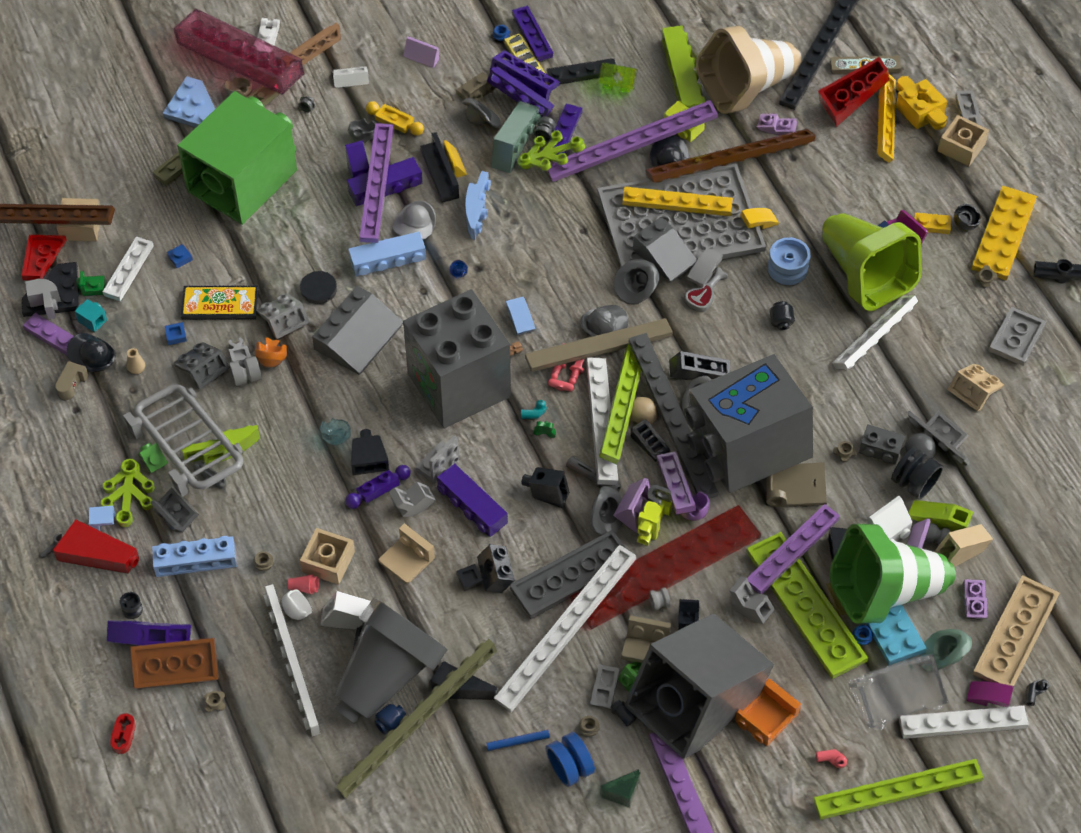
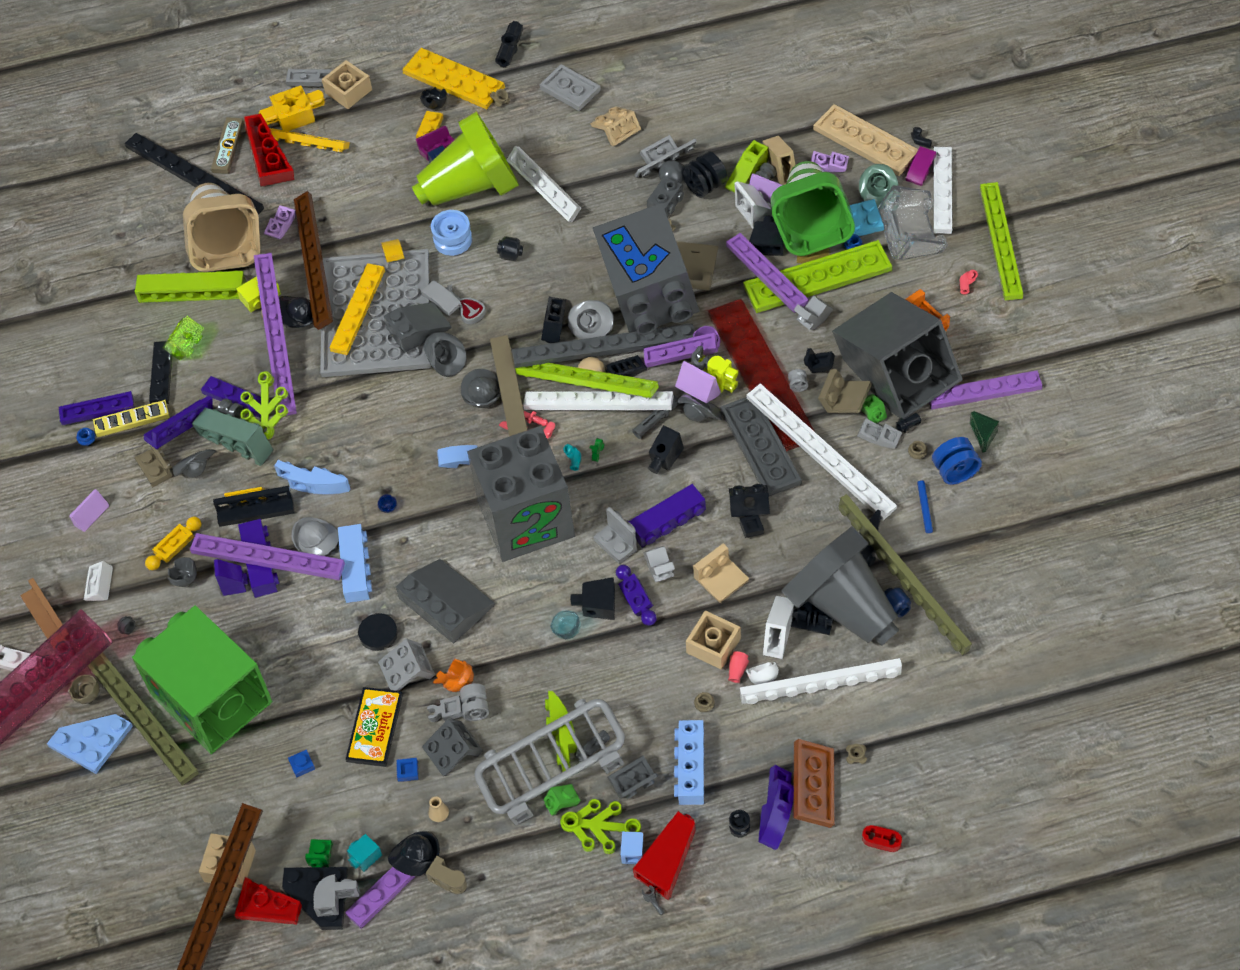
camera: 75 degrees left, 0 degrees up
white plate [103,237,154,301] -> none
dark purple fence [490,50,560,101] -> none

